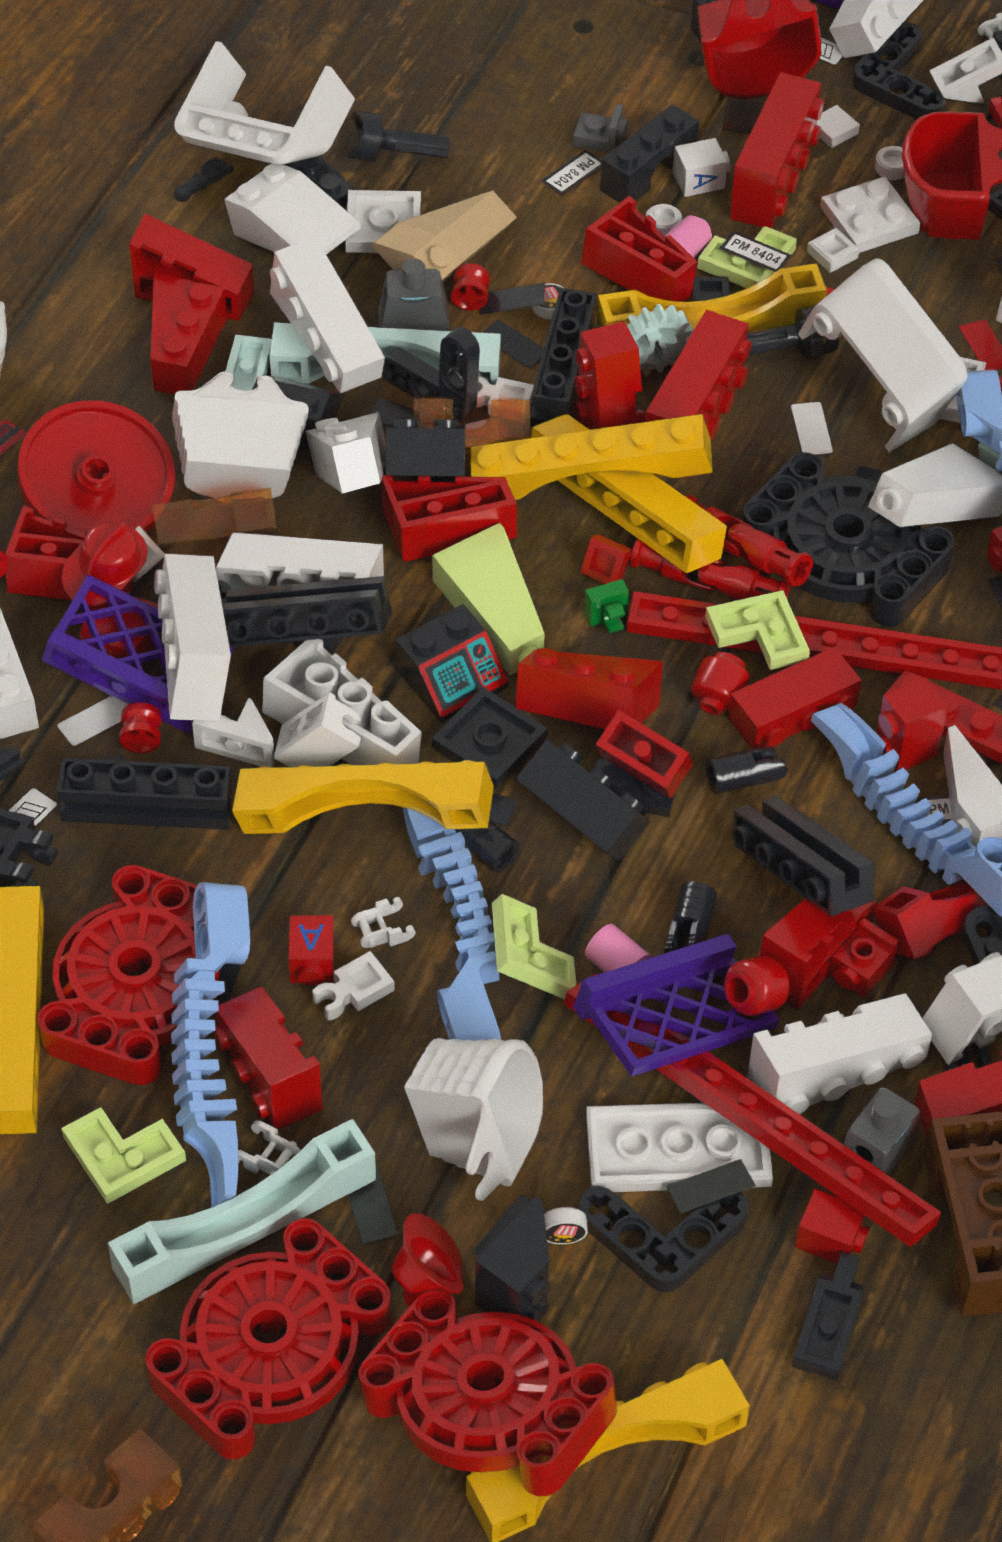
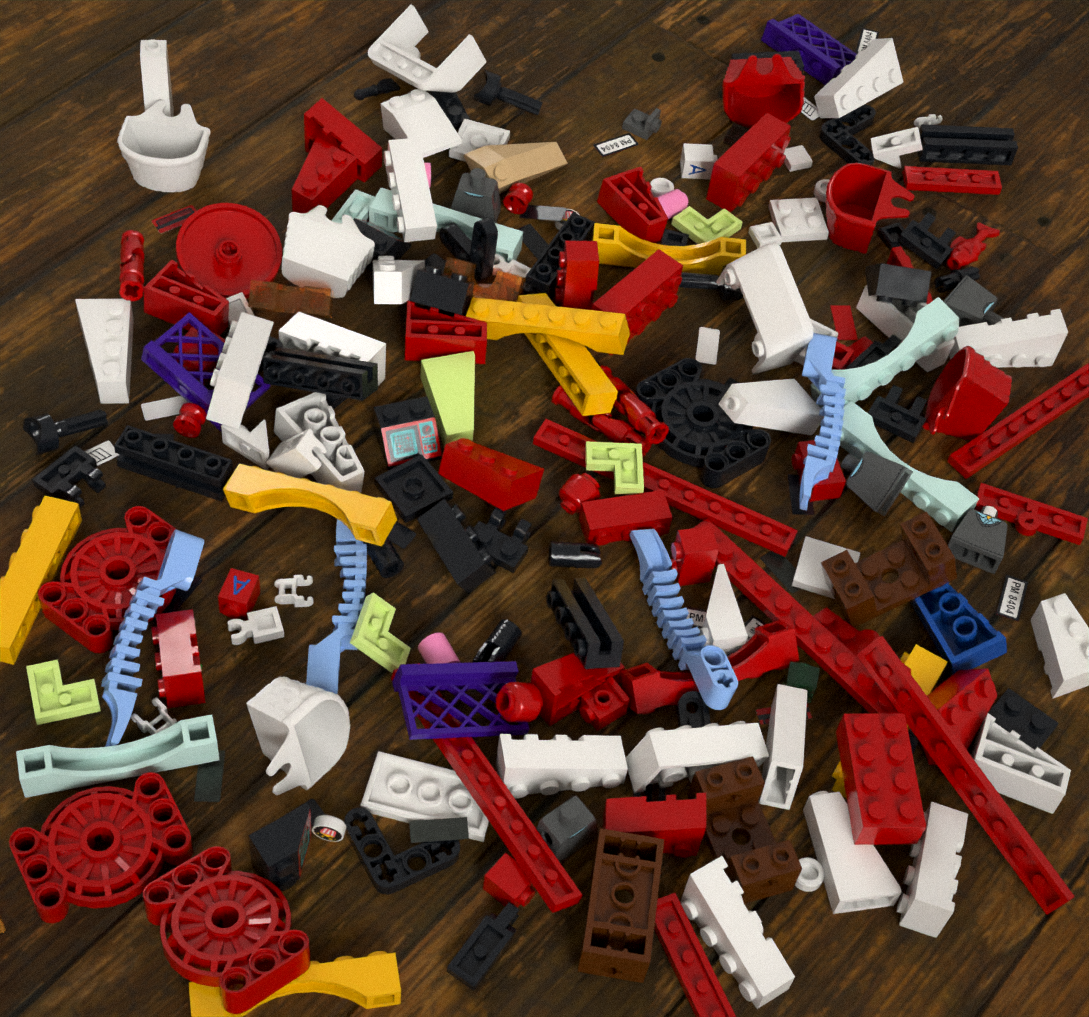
camera: 10 degrees right, 0 degrees up
red piece [61,522,148,606] -> none
red piece [392,1213,464,1307] -> none
red tile [580,534,632,584] -> none
green tile [584,579,629,634] -> none
red brick [595,709,693,799] -> none
black arch [600,104,699,203] -> none
light aqua gear [627,304,693,376] -> none
sticker [719,230,792,272] -> none

